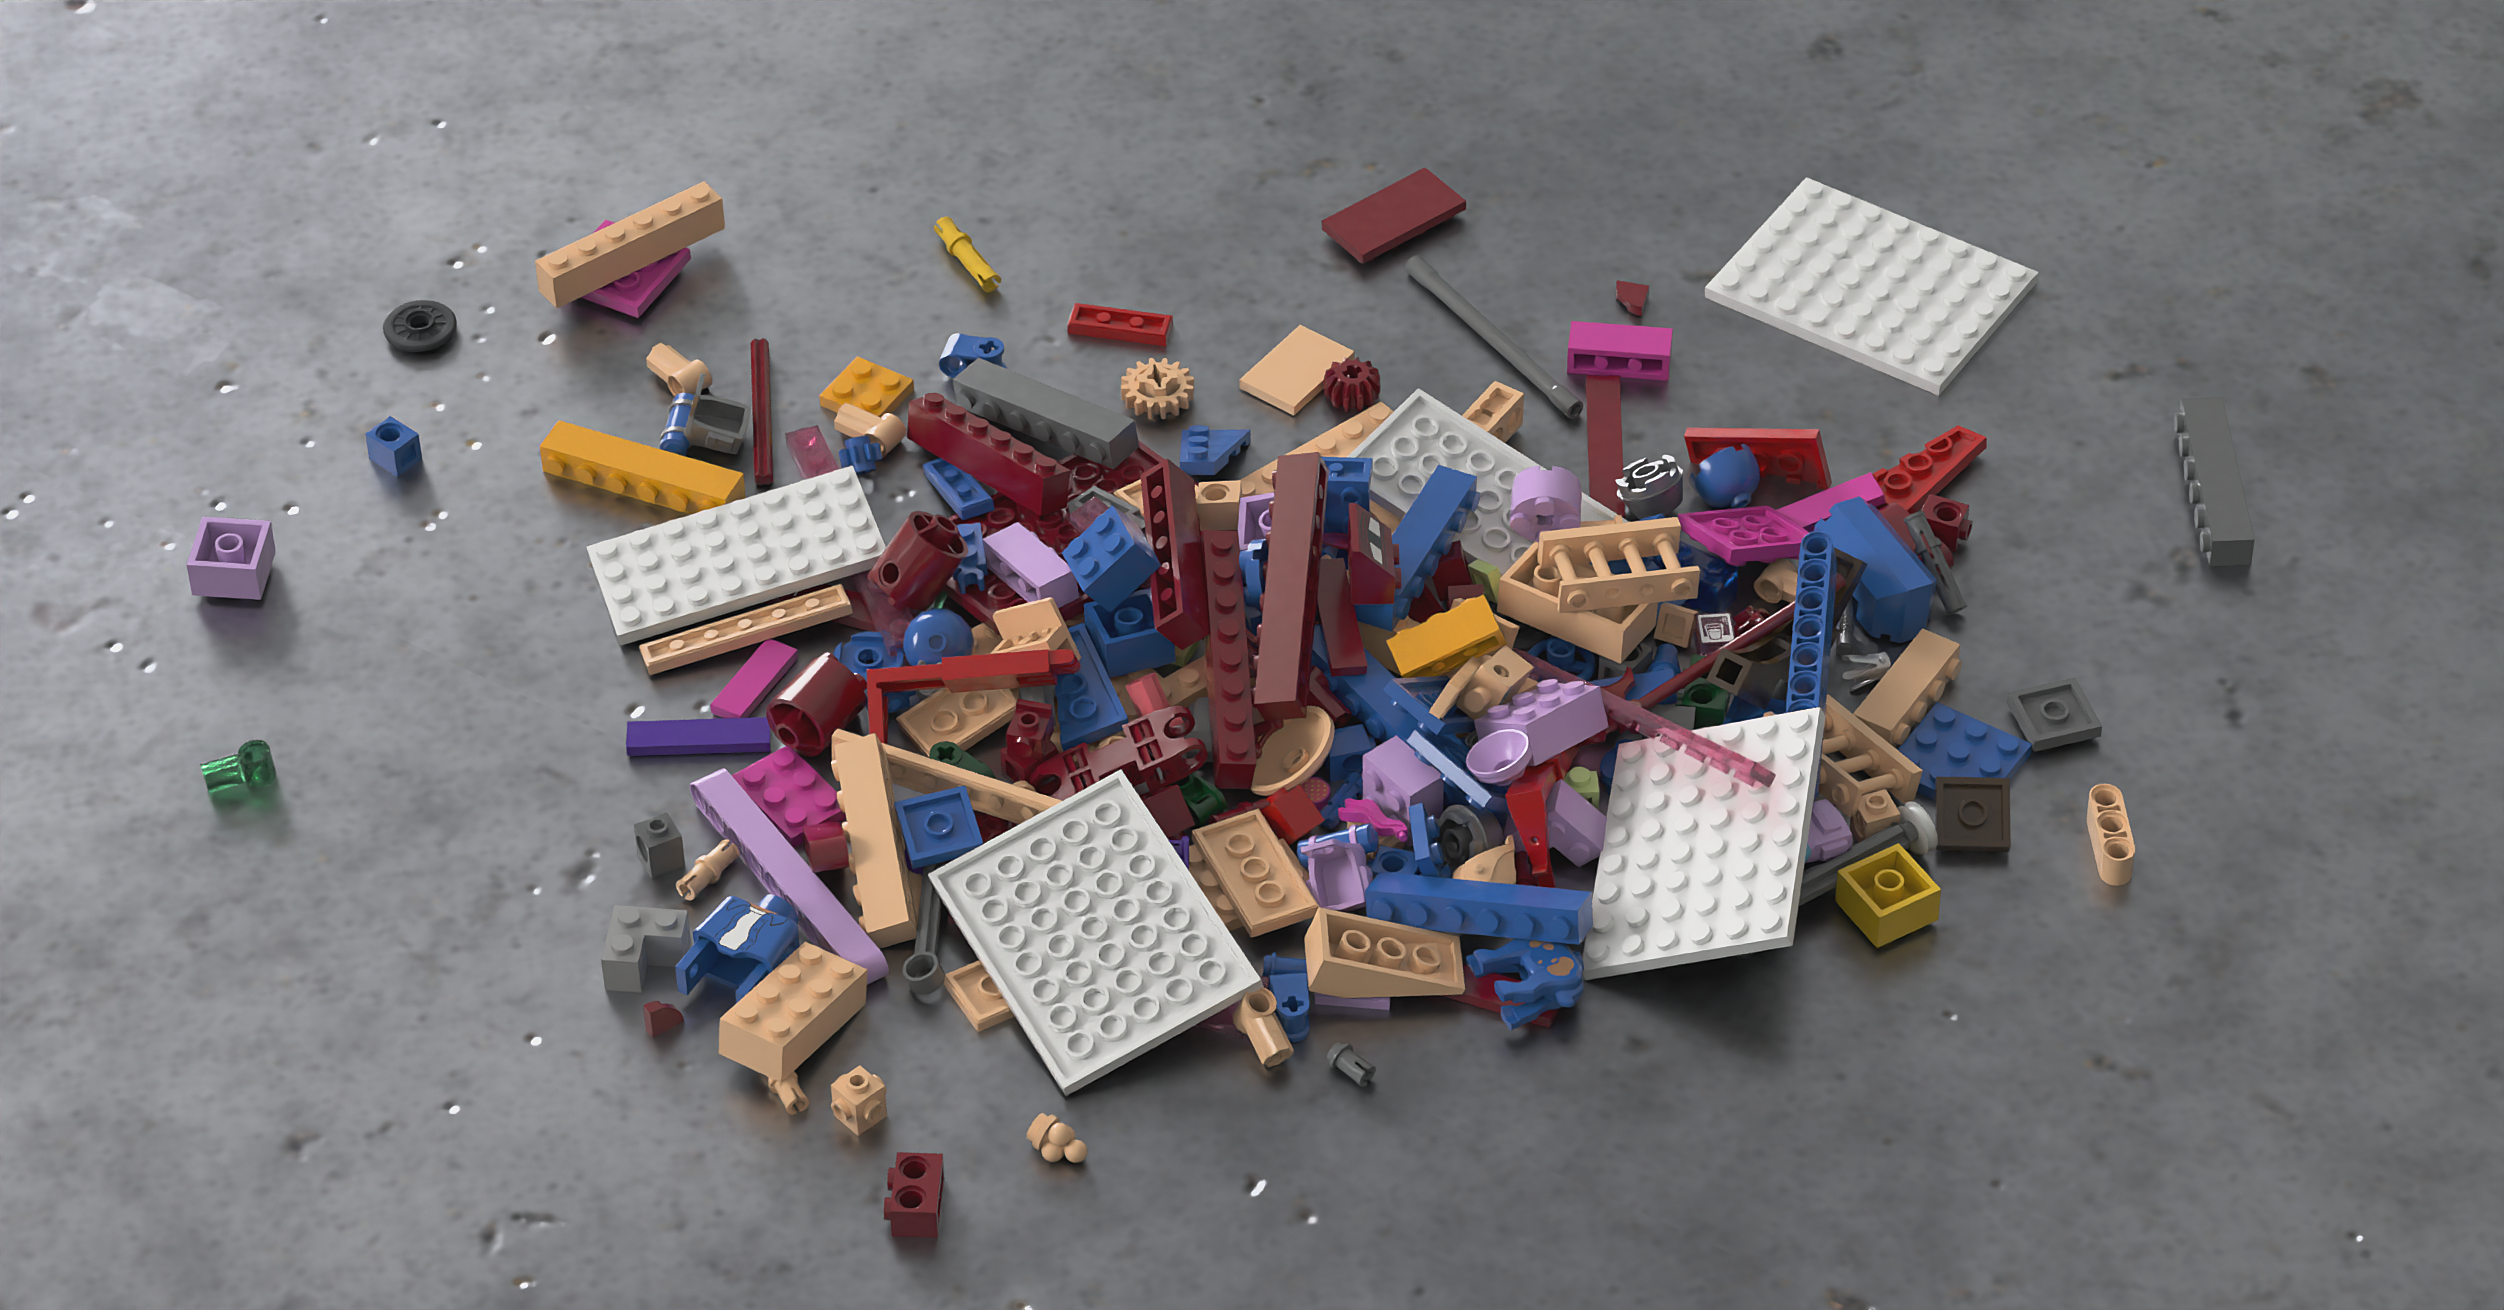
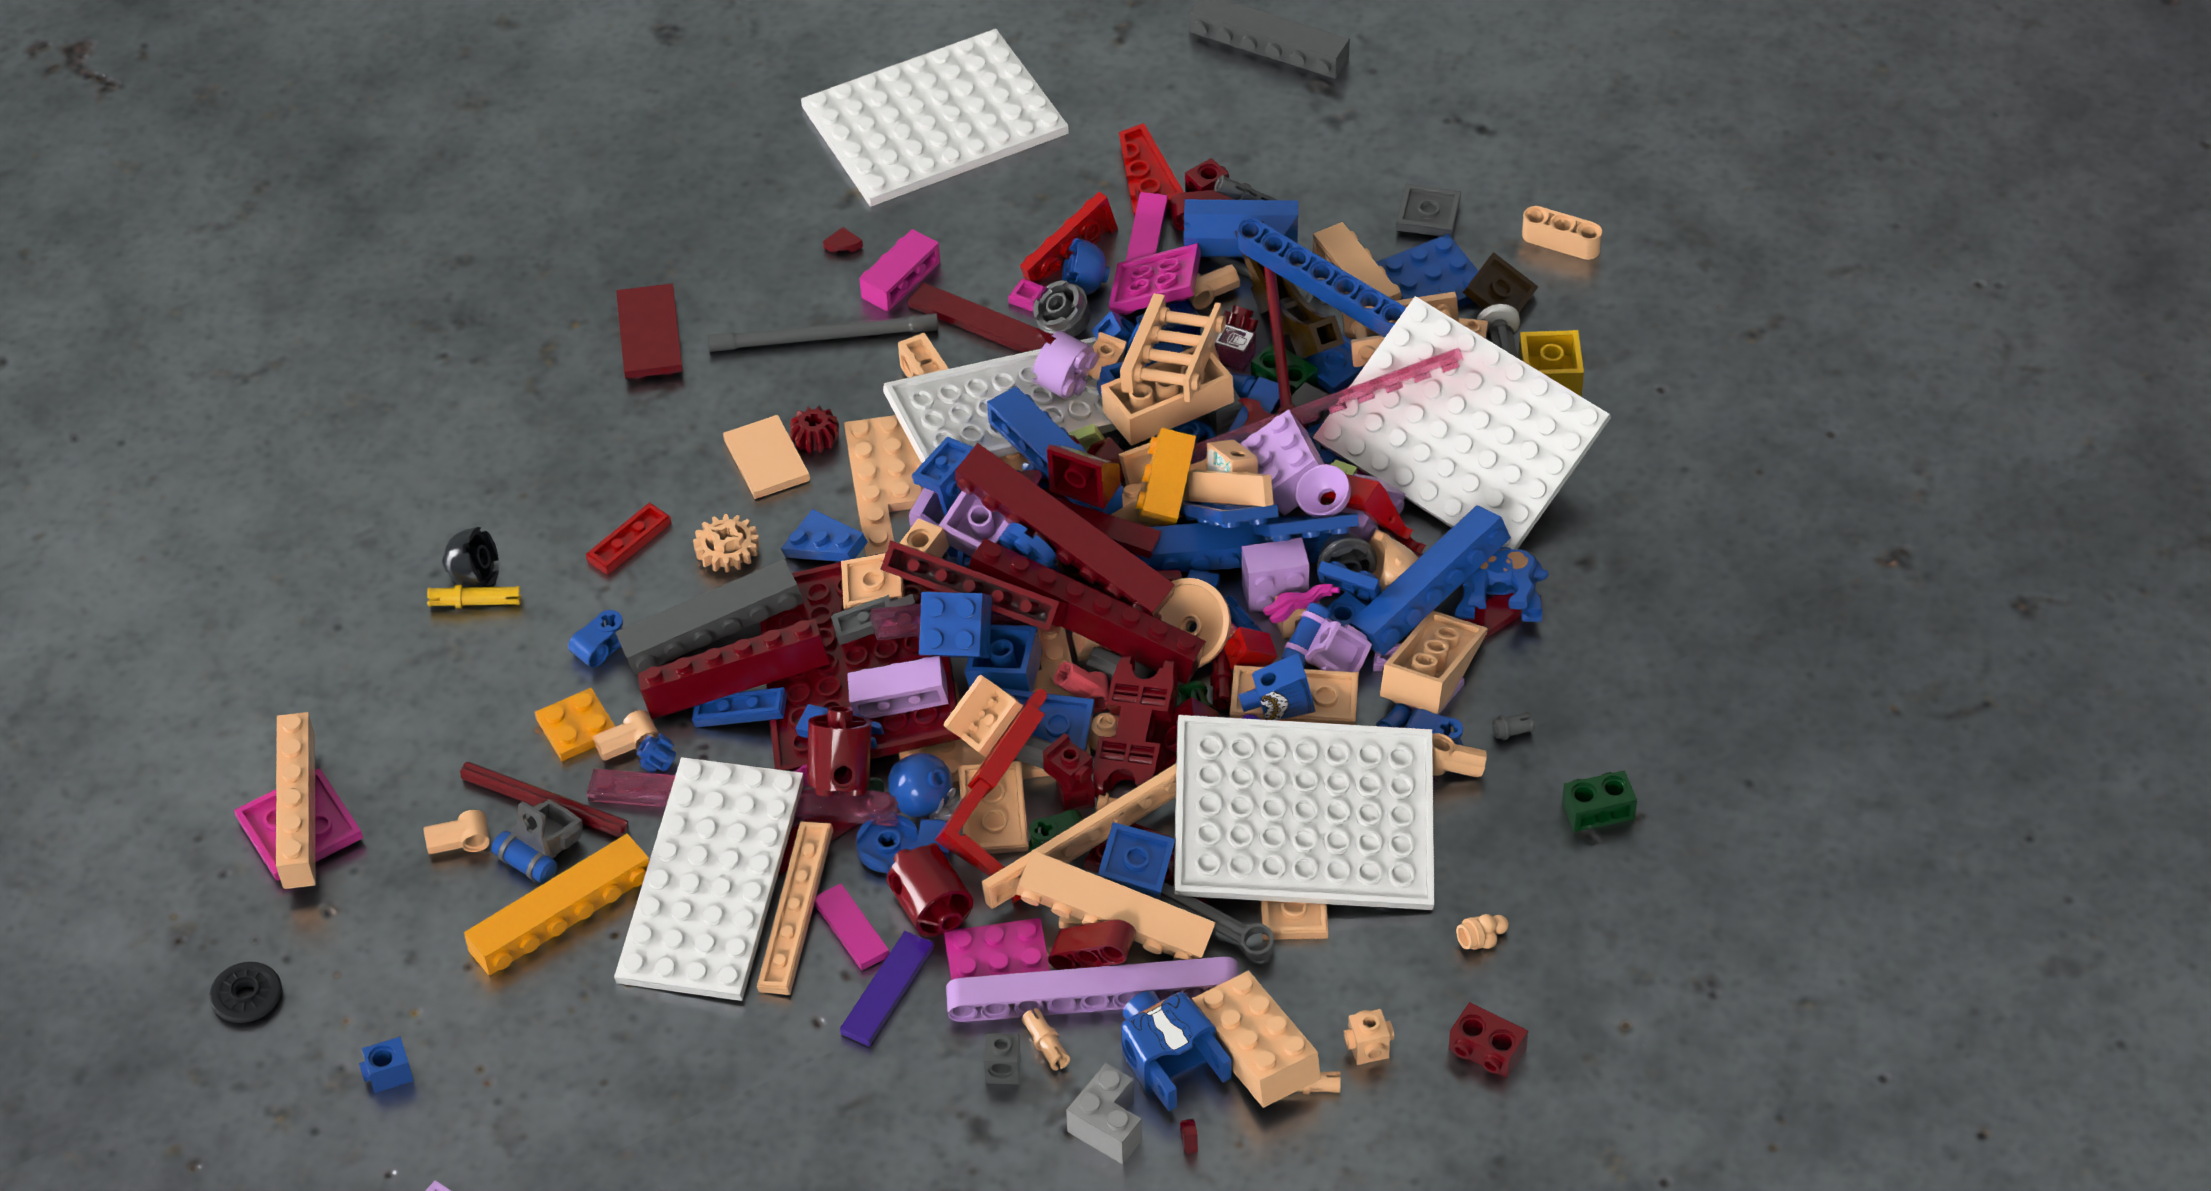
camera: 60 degrees left, 5 degrees up
none -> black cylinder [442,527,499,587]
none -> dark pink tile [1008,278,1047,312]
none -> blue torso [1238,653,1316,720]
none -> dark green brick [1562,770,1637,832]

